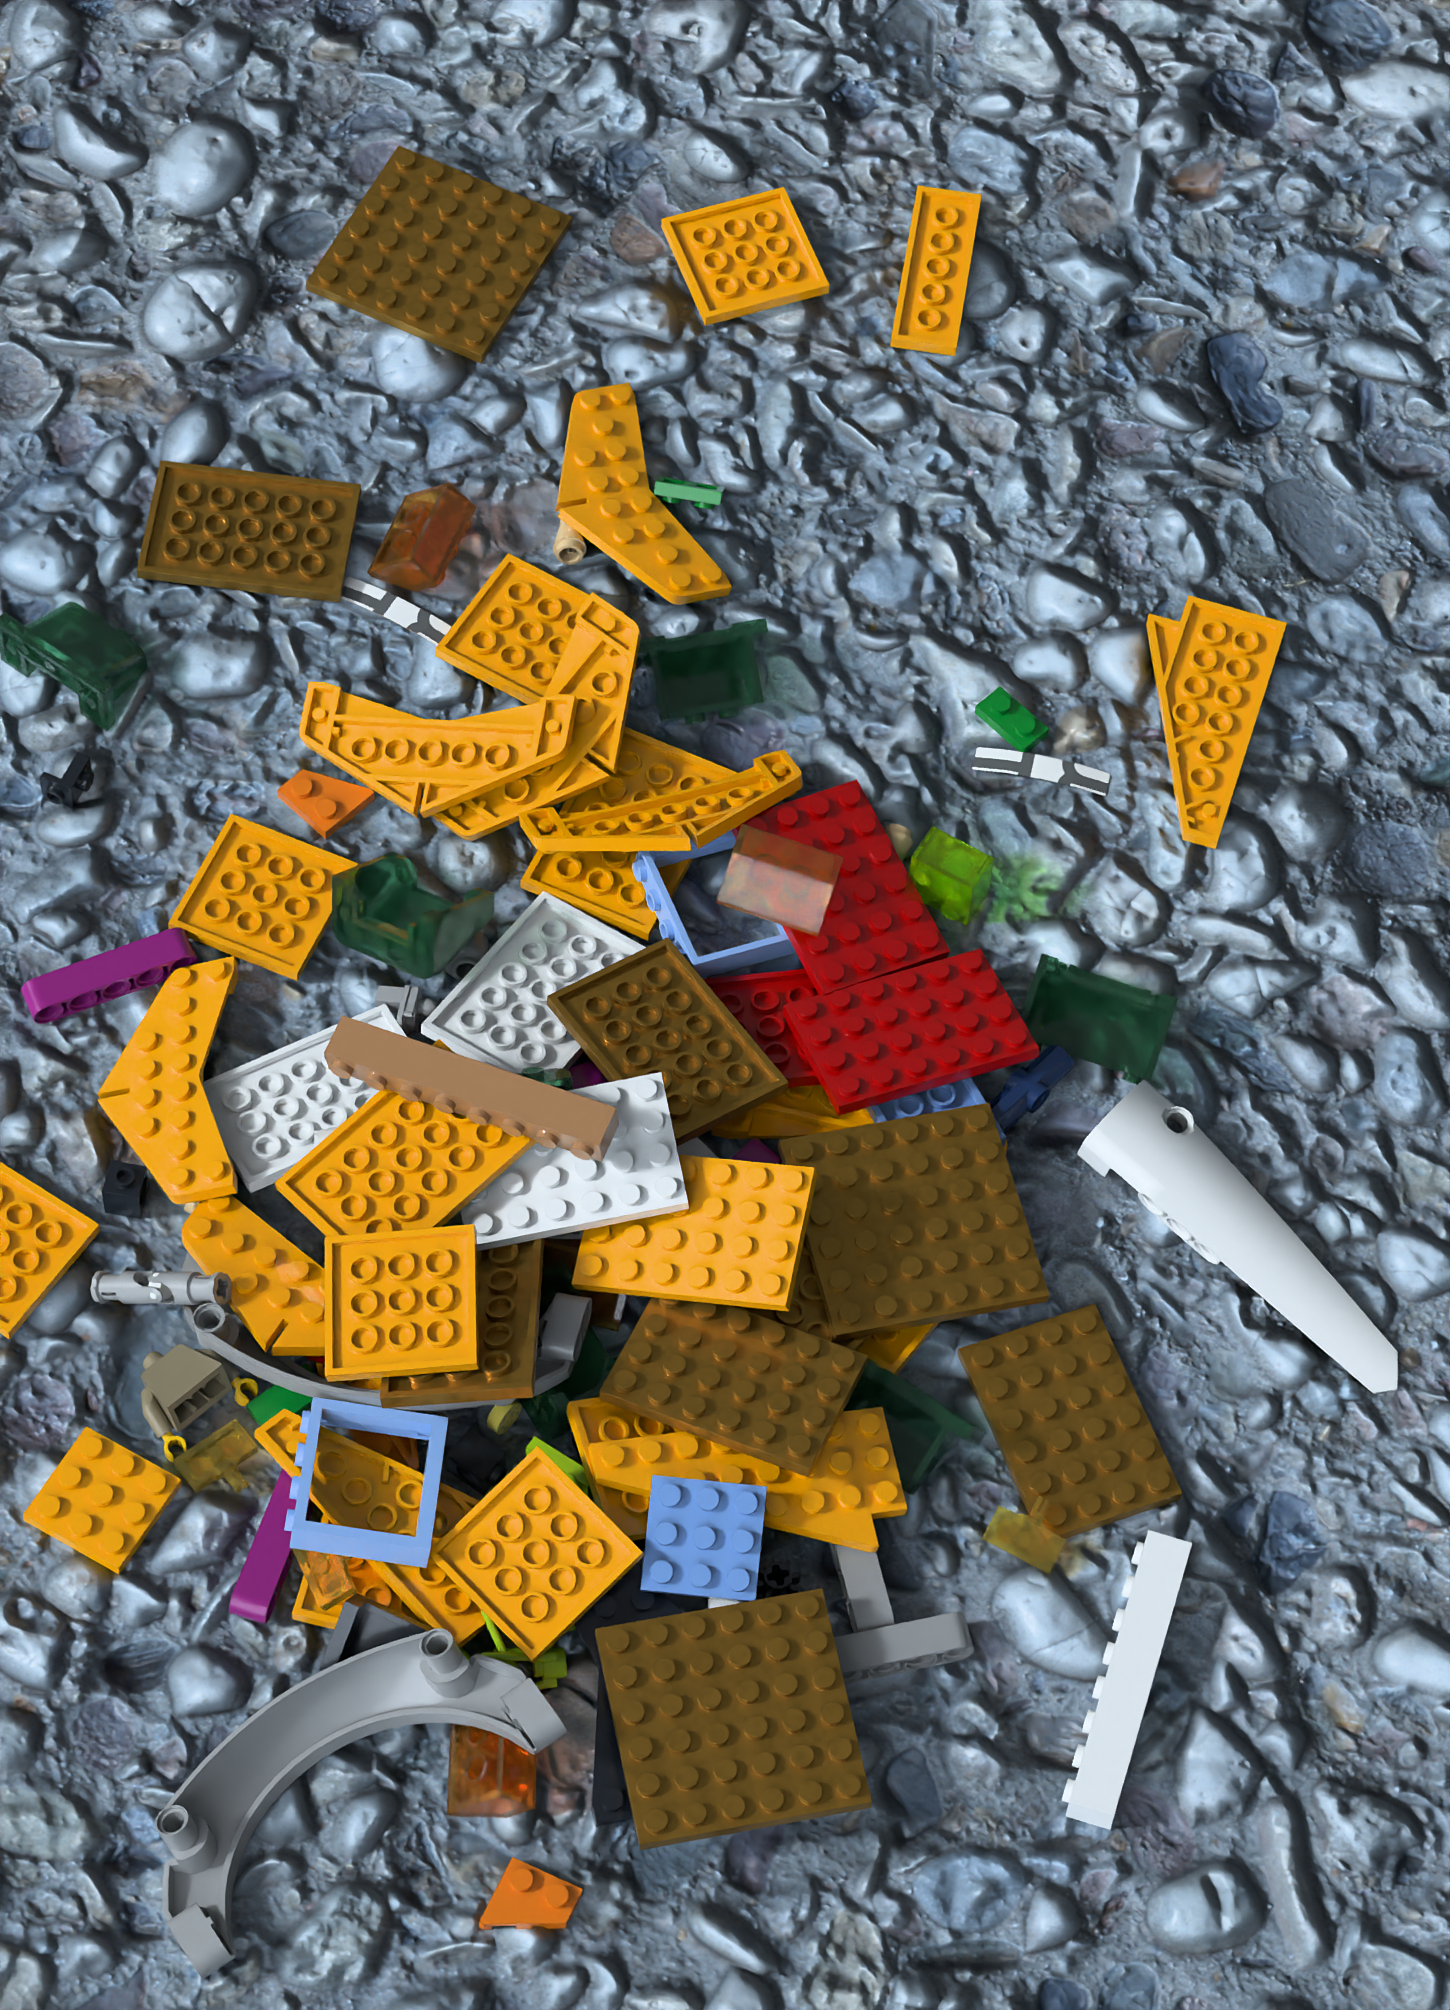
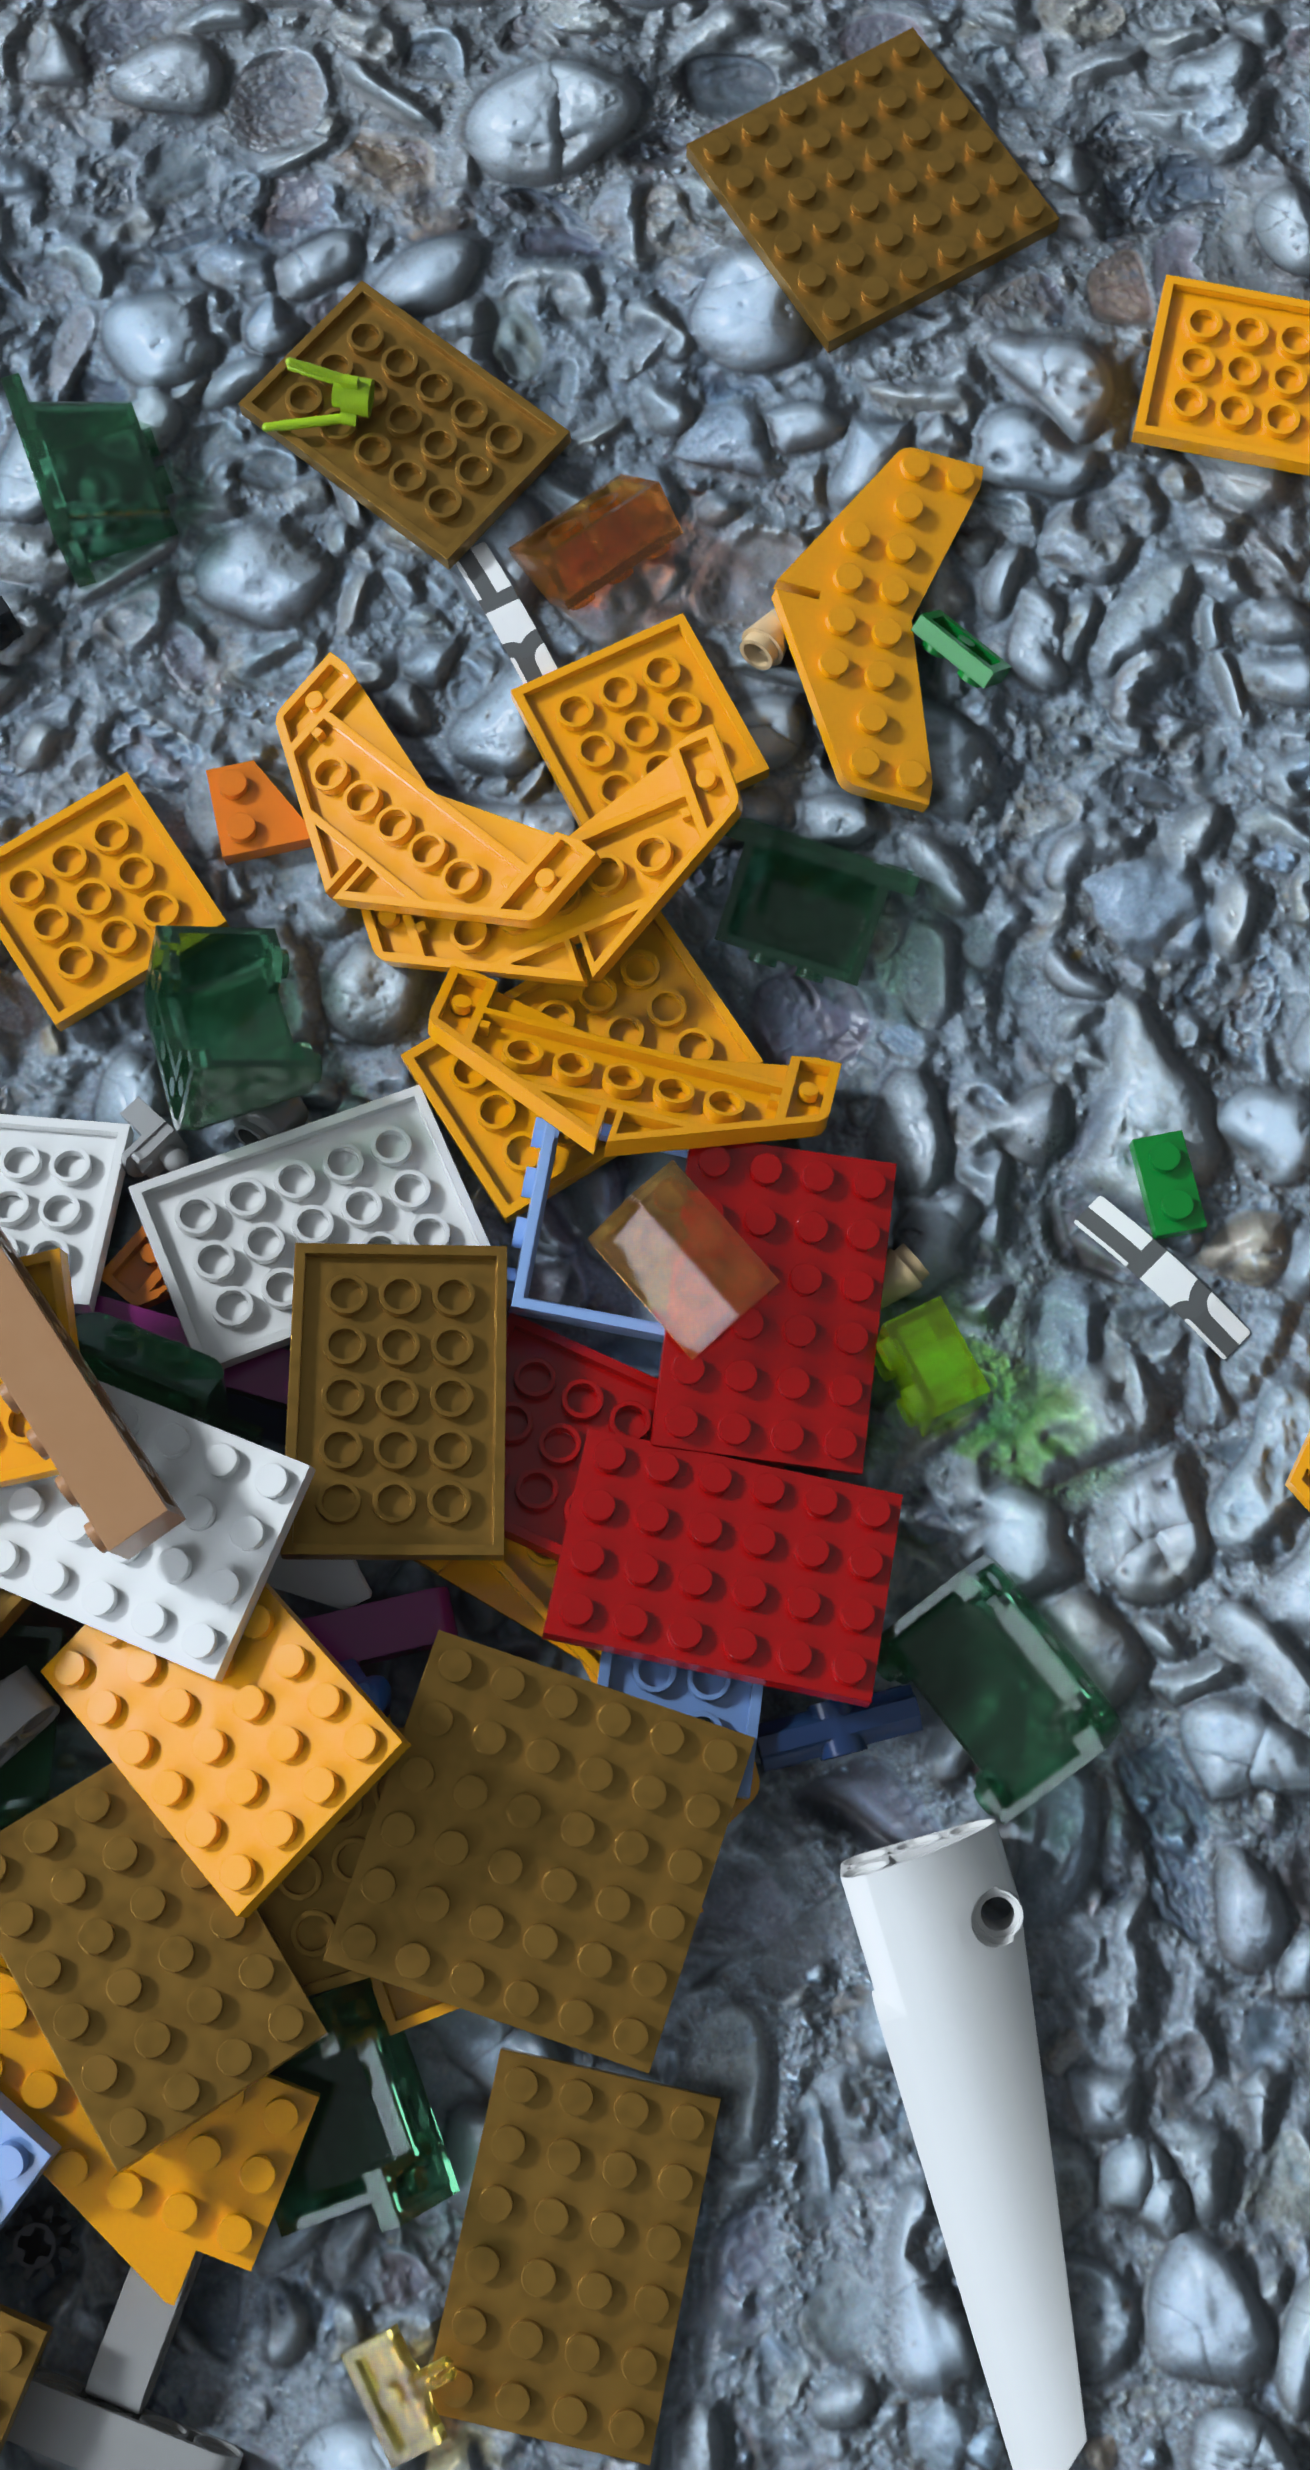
camera: 40 degrees right, 15 degrees up
none -> lime plant [262,357,375,432]

